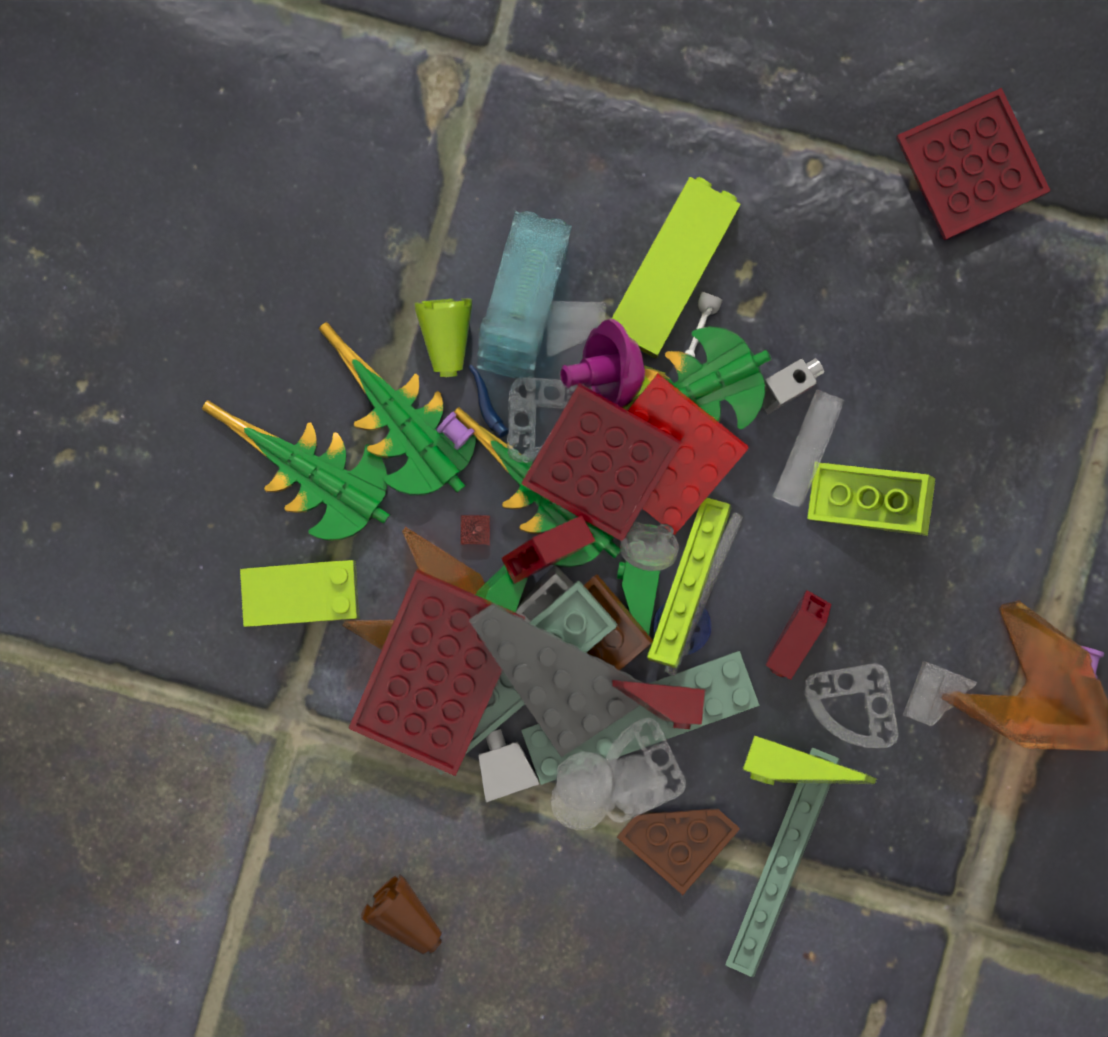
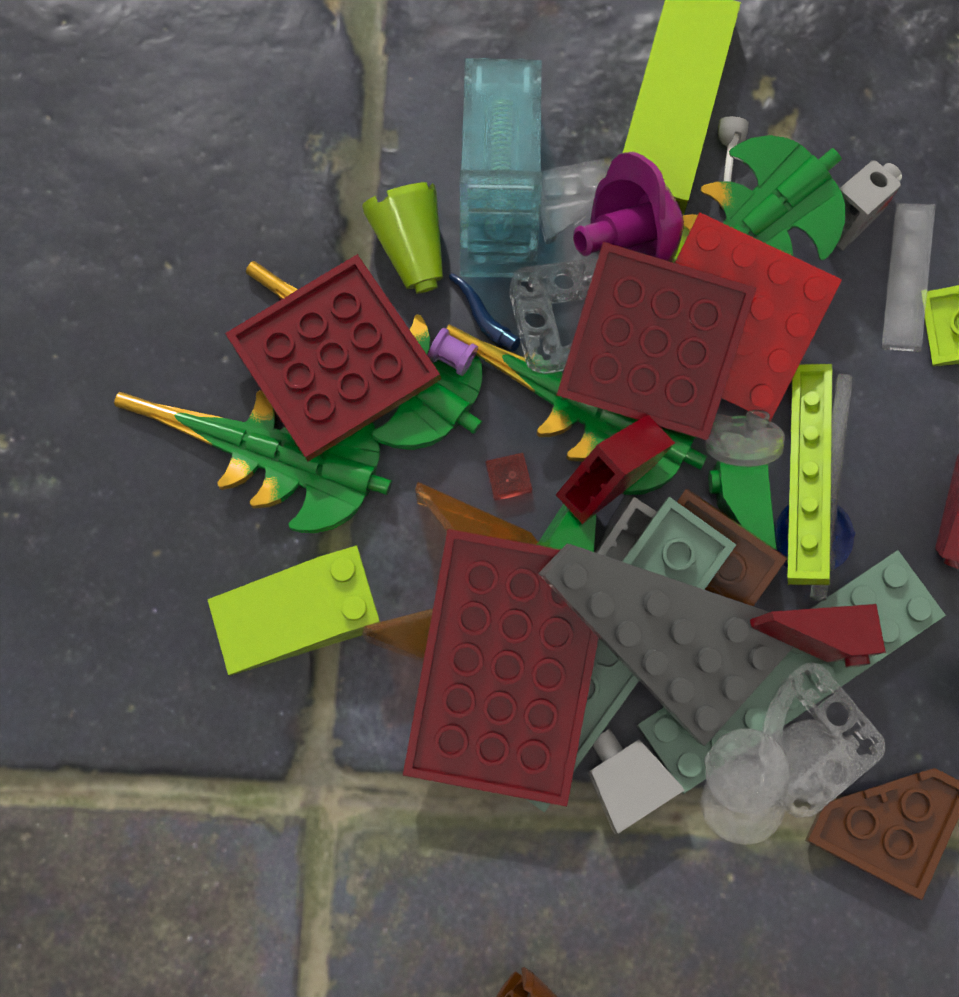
camera: 15 degrees left, 10 degrees down
none -> dark red plate [225,254,441,462]

